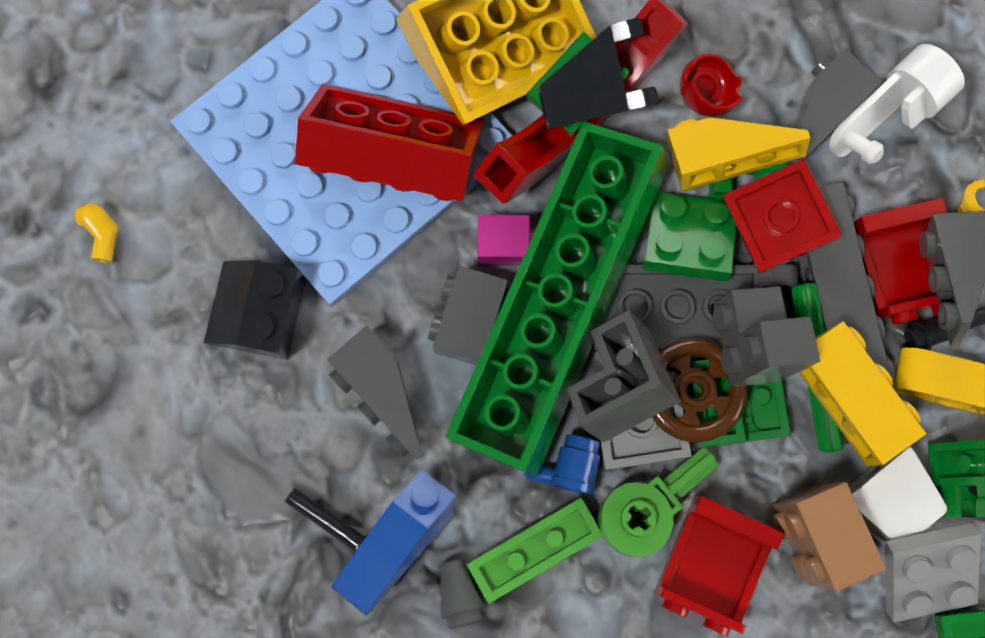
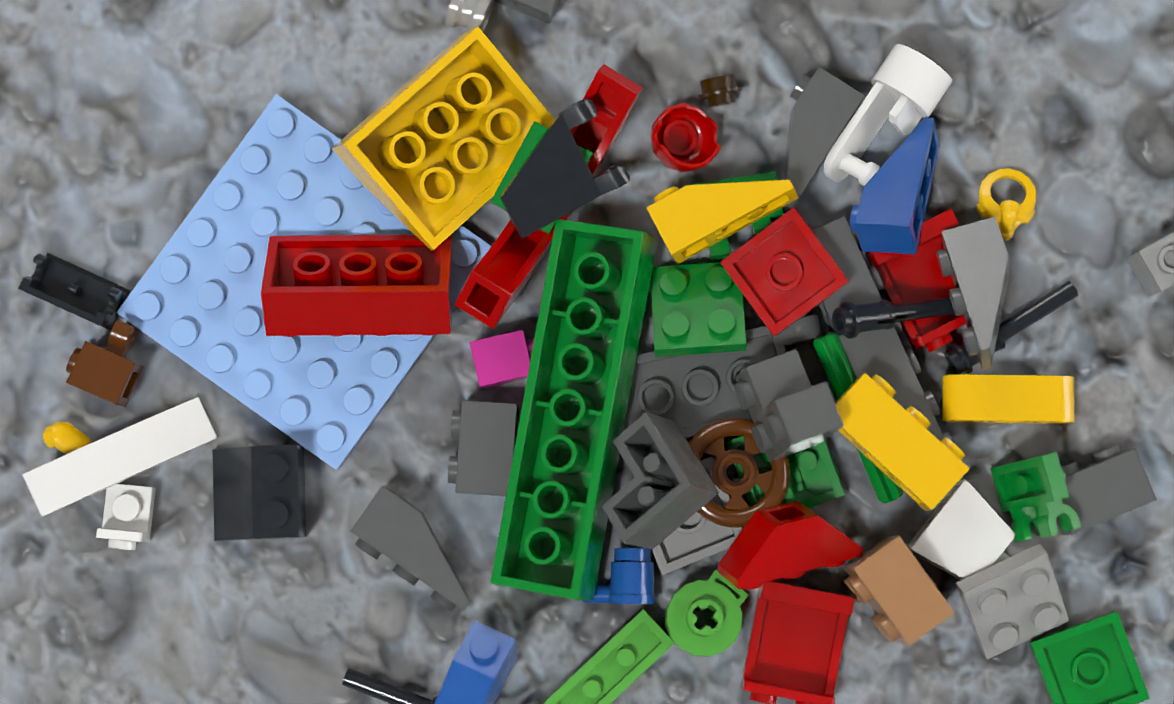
camera: 10 degrees left, 5 degrees up
none -> black hinge [18,252,130,331]
none -> white slope [22,397,218,517]
none -> reddish brown brick [66,320,144,407]
none -> white bracket [96,484,156,550]
none -> dark brown plate [698,74,742,107]
none -> red slope [718,501,863,590]
none -> black pin [832,297,955,339]
none -> blue slope [850,118,940,254]

